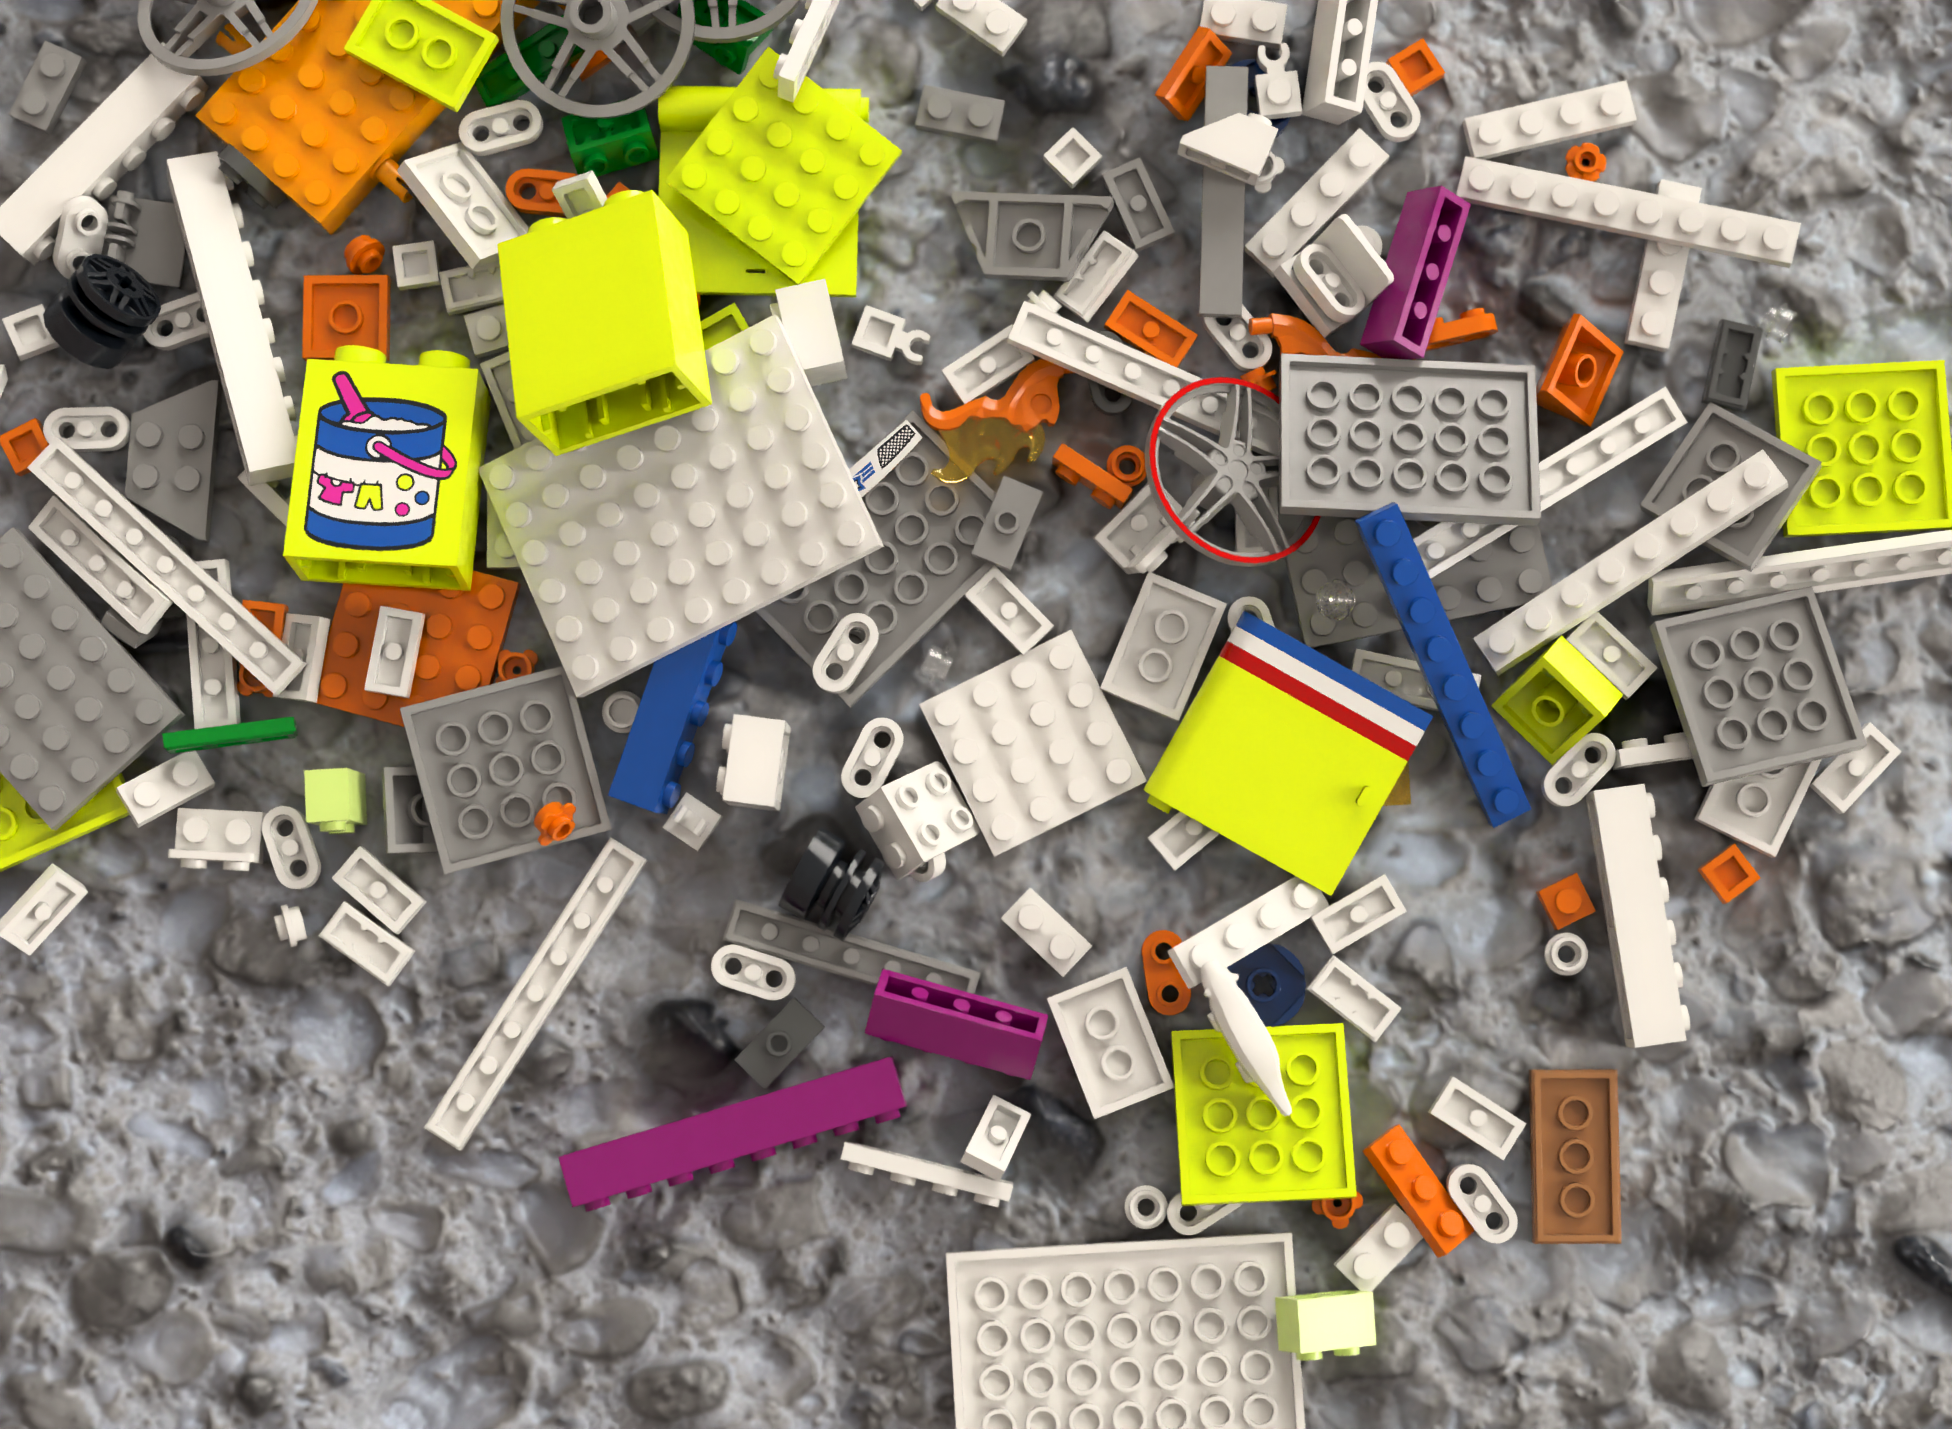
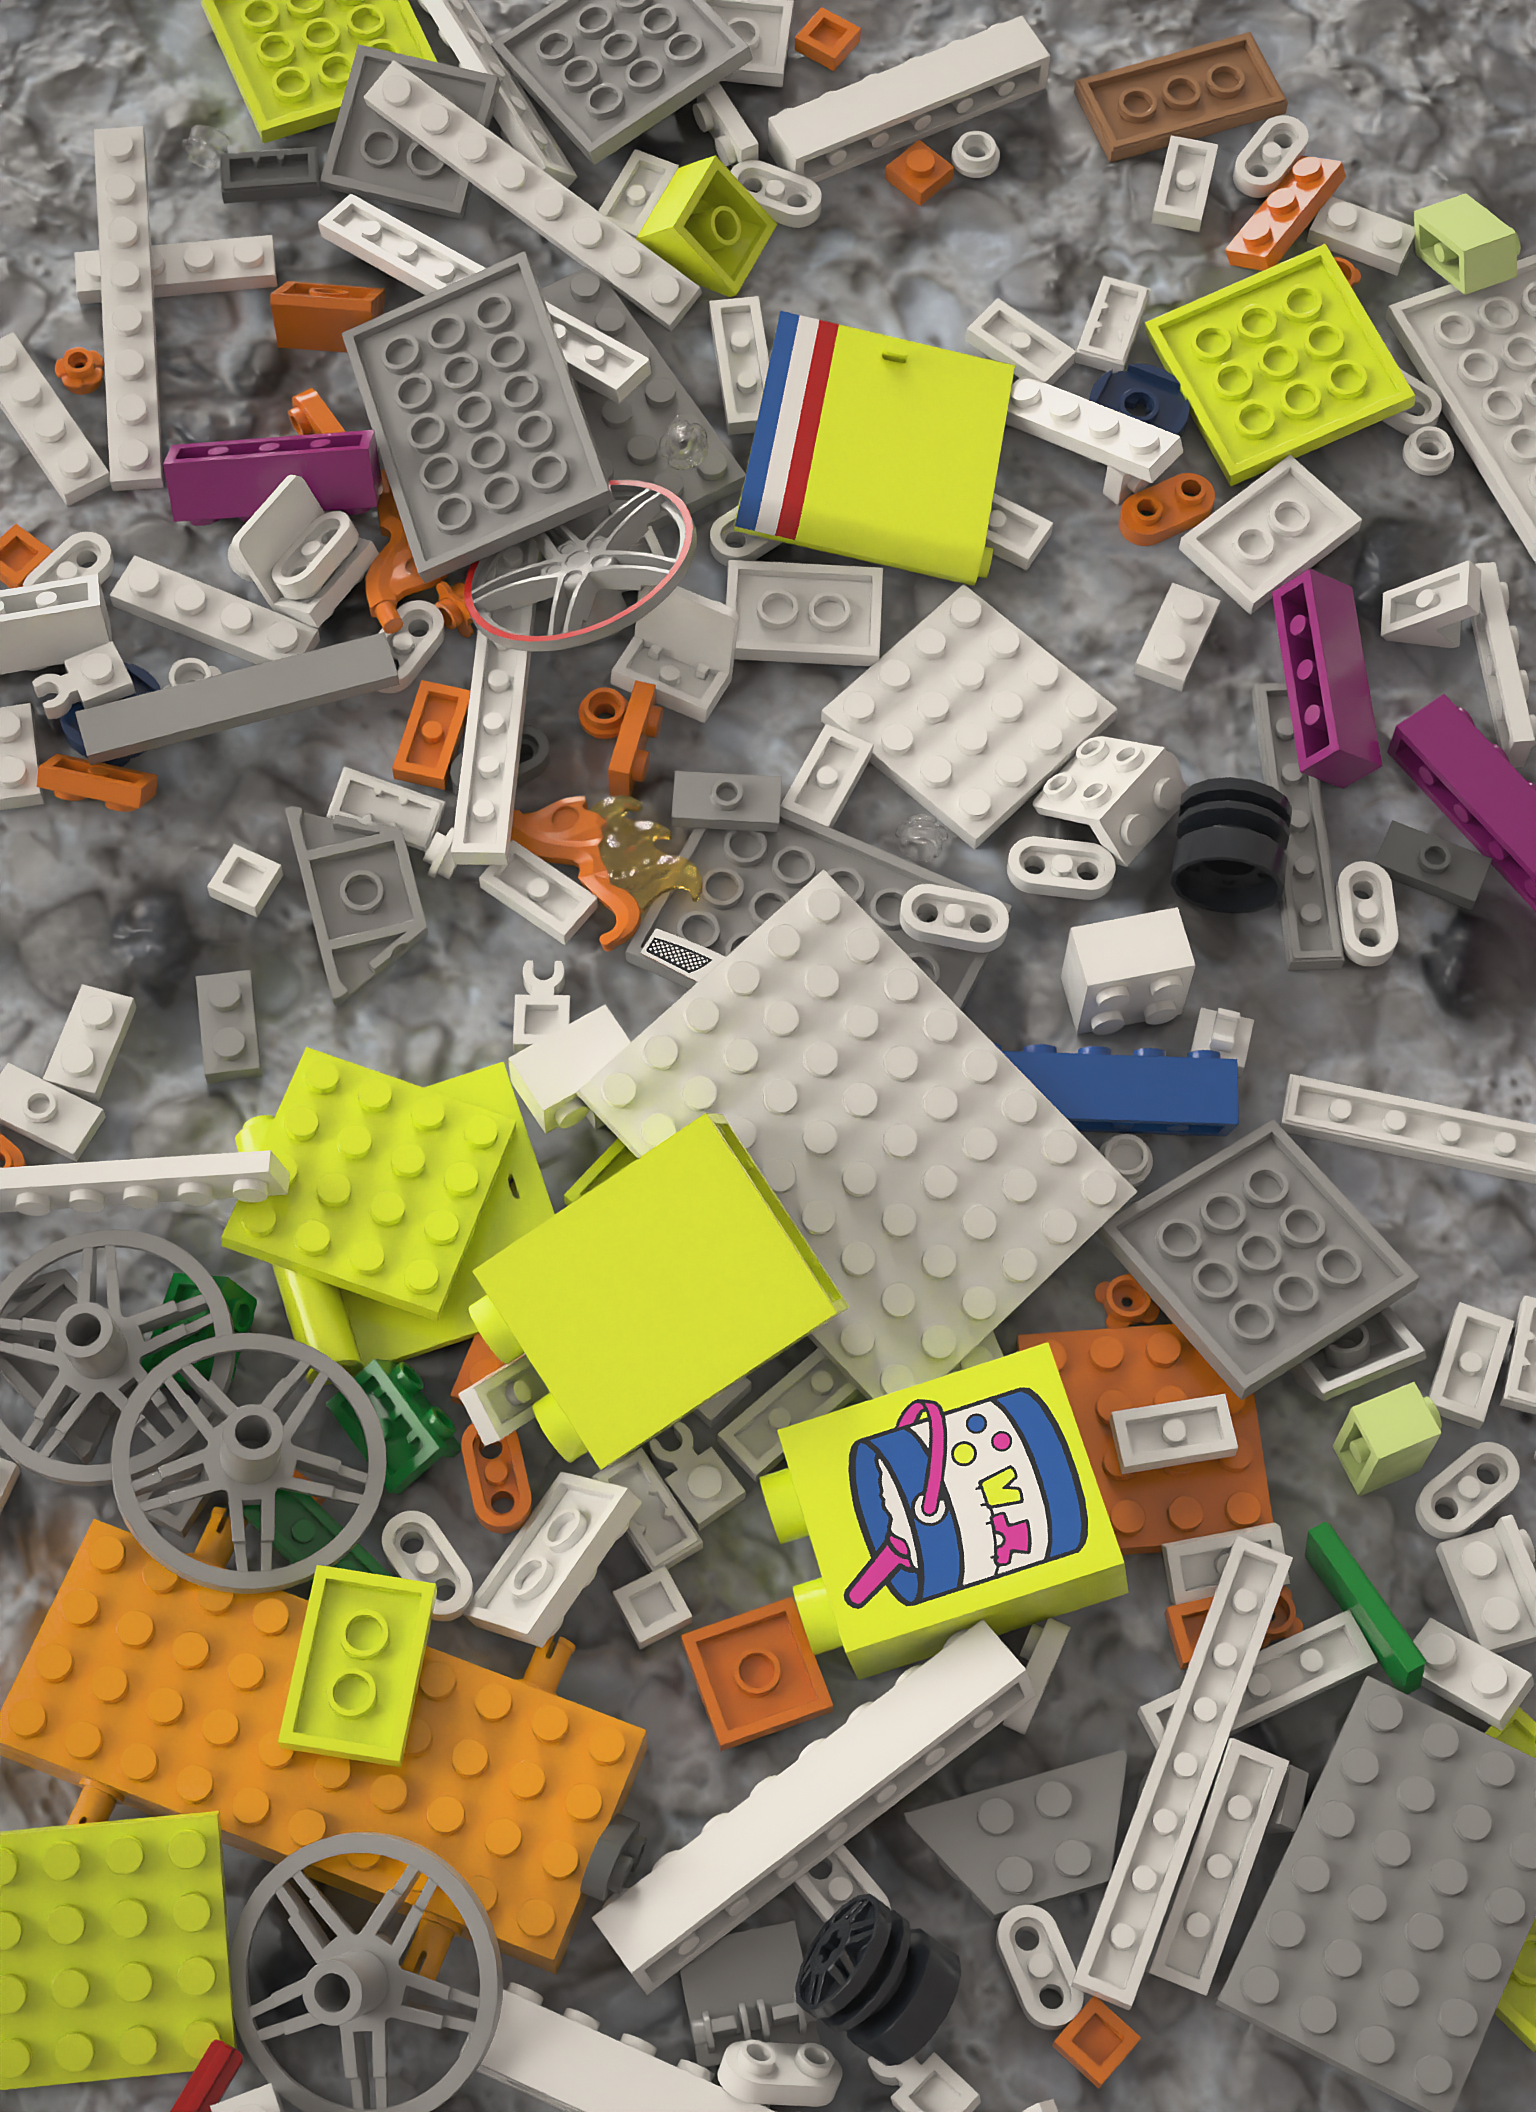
camera: 115 degrees left, 20 degrees down
orange plate [344,235,385,275] -> none
orange plate [534,801,576,846] -> none
light grey plate [1101,157,1175,253] -> none
white slope [1177,113,1278,186] -> none
white animal [1201,960,1292,1116] -> none
blue plate [1354,502,1532,828] -> none

